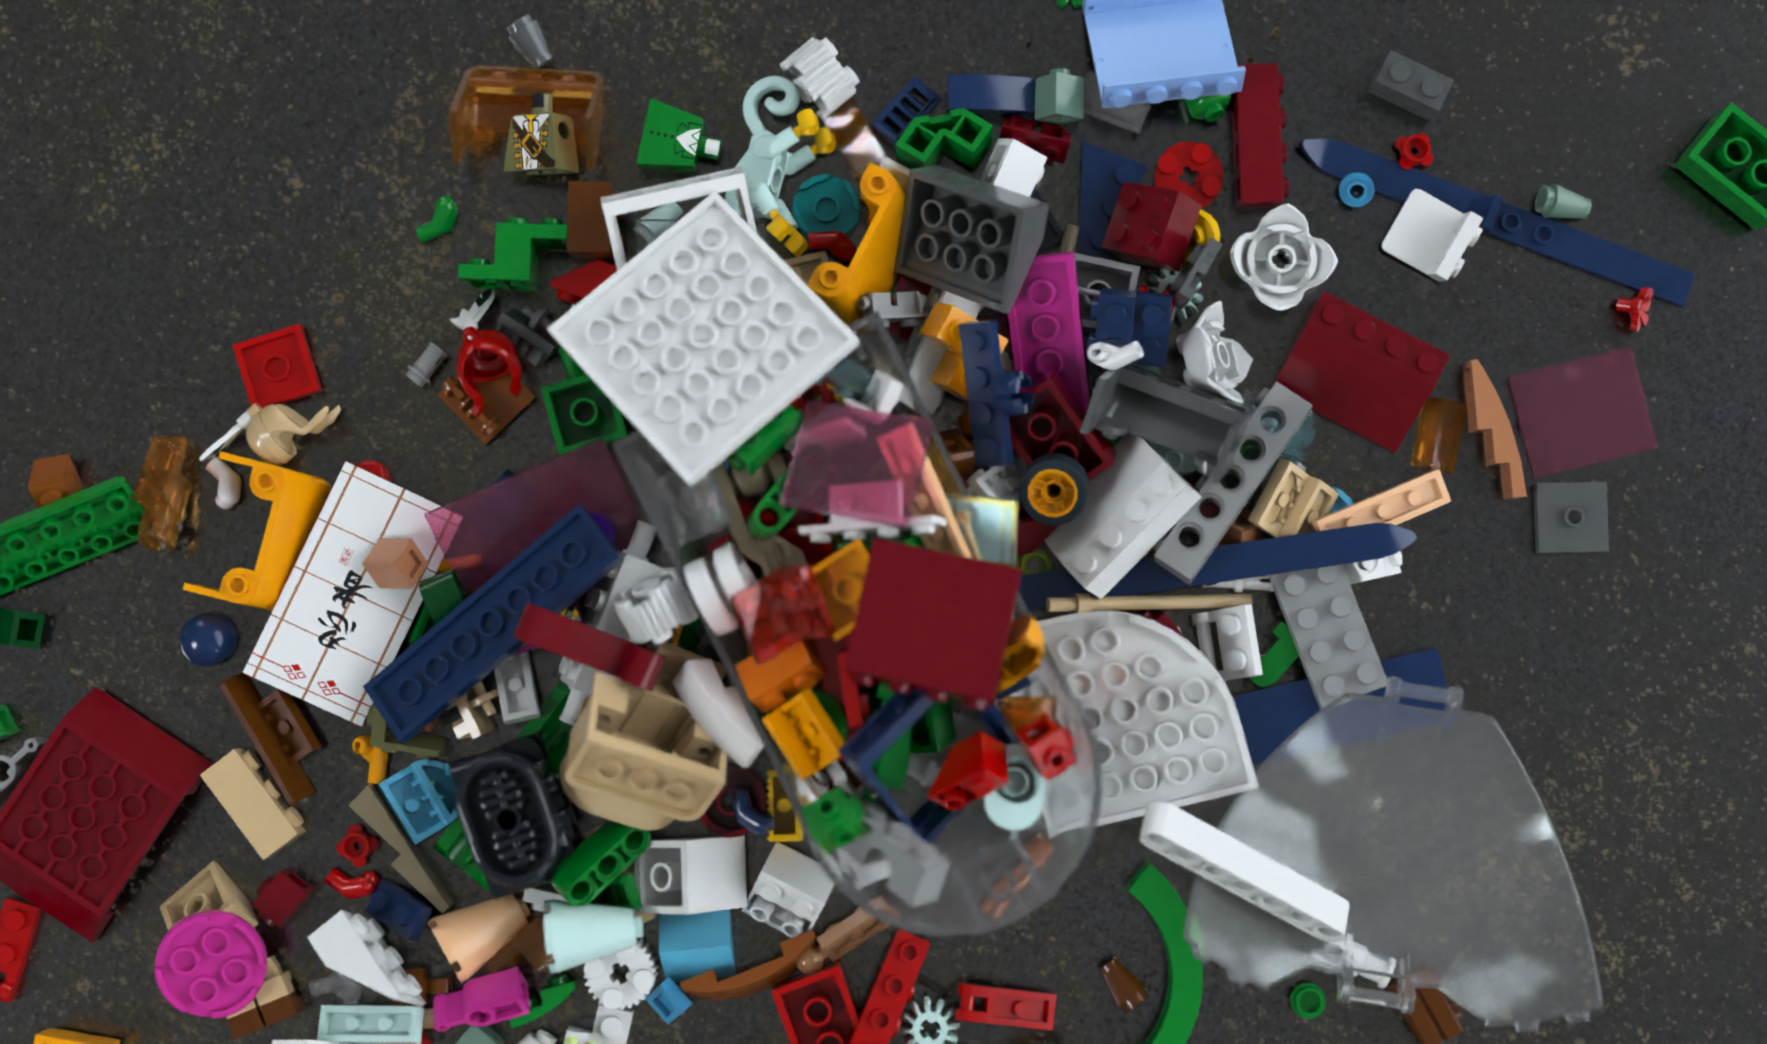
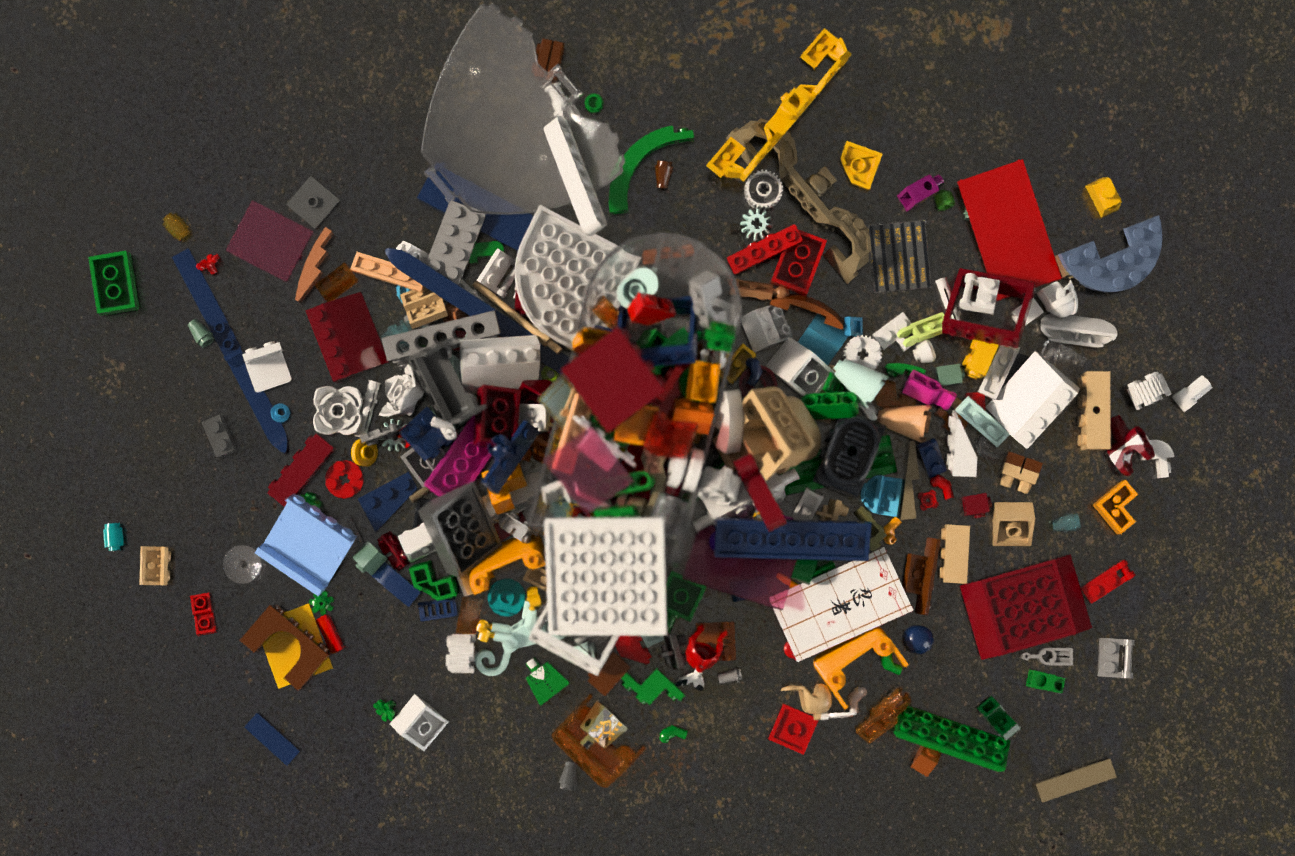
camera: 140 degrees left, 0 degrees up
dark pink tile [154,910,268,1019] -> none
nougat panel [362,538,429,589] -> none
red arm [808,231,856,262] -> none
red plate [955,982,1057,1031] -> none
red brick [1015,712,1078,781] -> none
wheel [1019,453,1089,525] -> none
dark red brick [1101,182,1202,272] -> none
red plate [1395,133,1433,170] -> none
none -> clear yellow brick [162,212,190,241]
none -> white pin [354,380,381,437]
none -> green arm [880,653,903,675]
none -> clear light blue cone [1052,512,1081,532]

